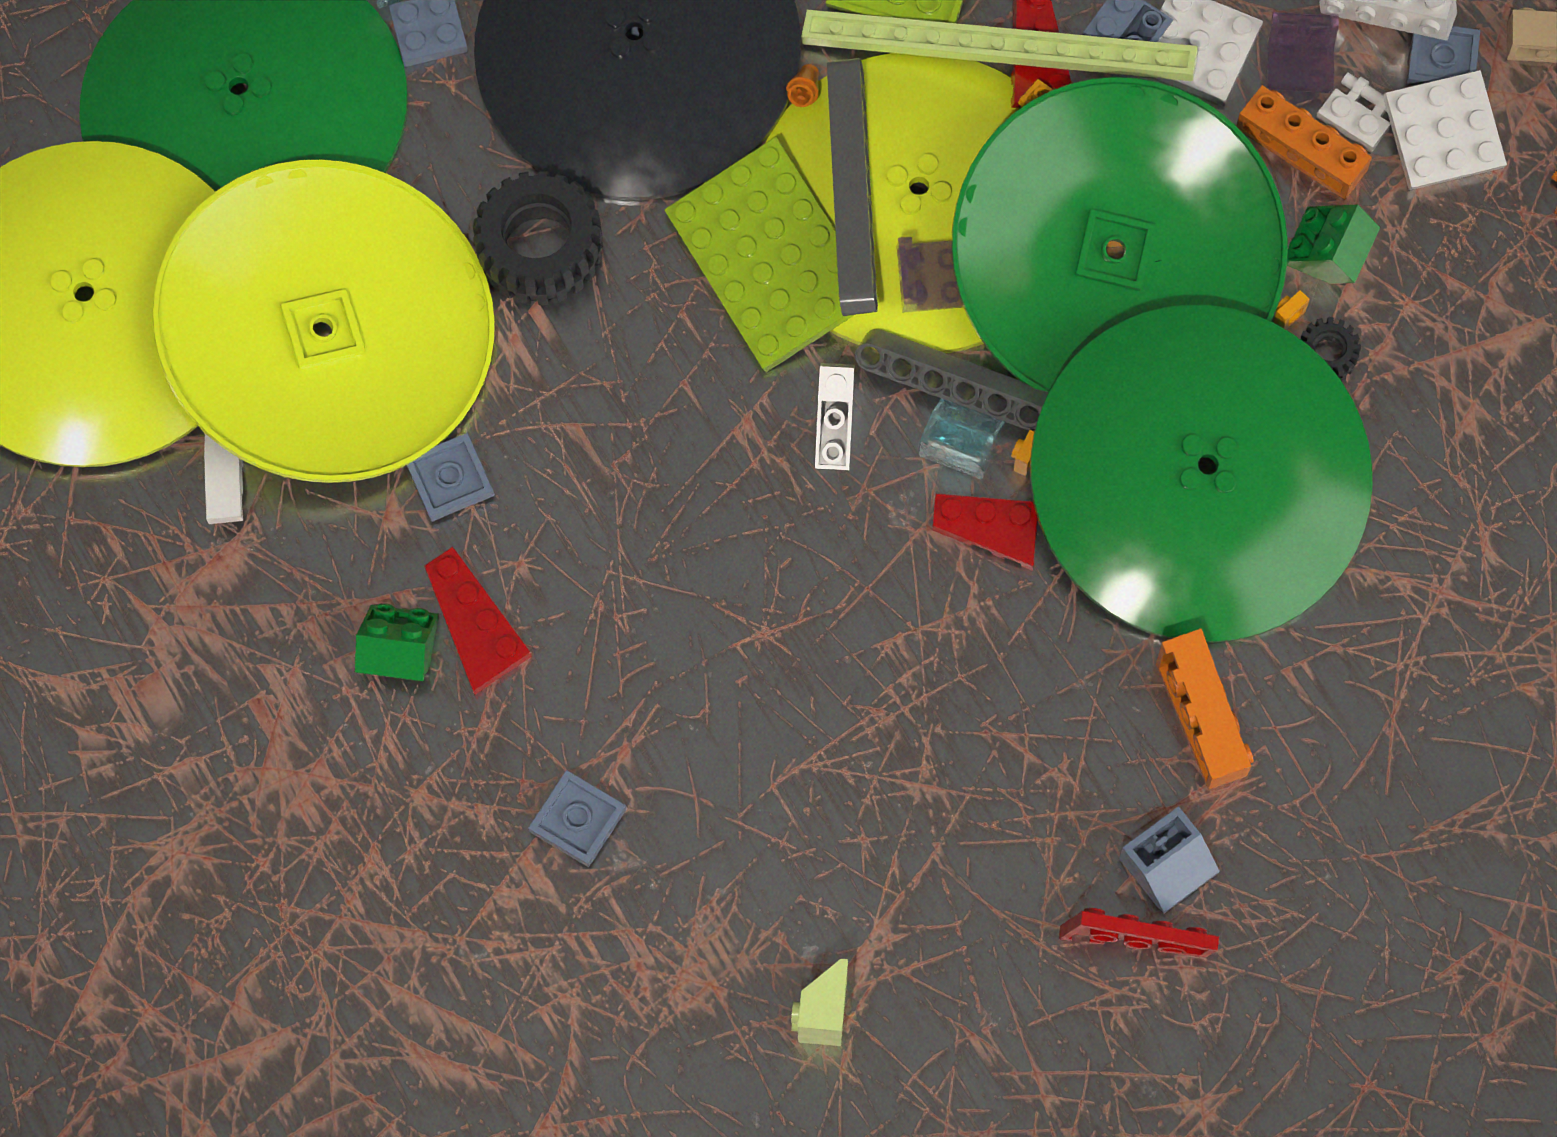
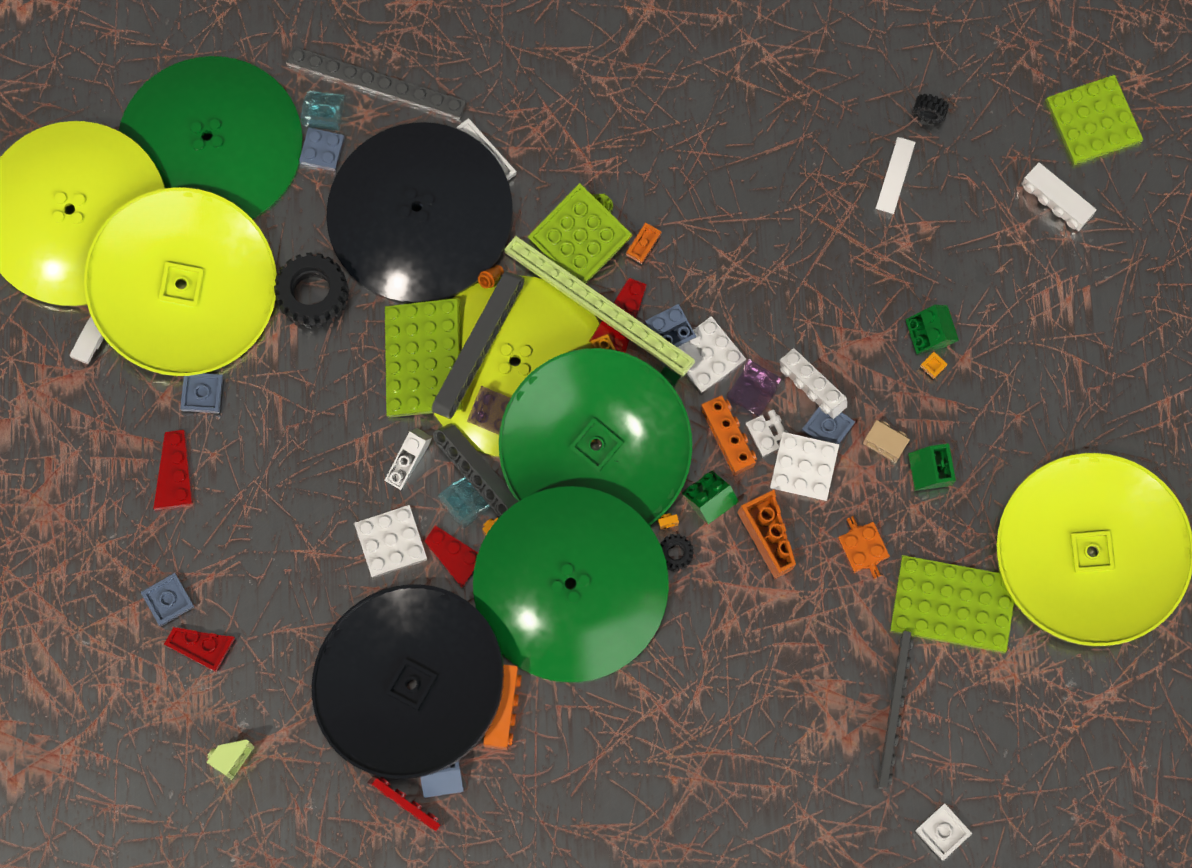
camera: 25 degrees right, 5 degrees up
green slope [355,604,439,681] -> none
none -> red wing [164,627,235,672]
none -> black dish [311,584,504,779]
none -> white plate [354,505,427,578]
none -> orange wedge [737,490,796,579]

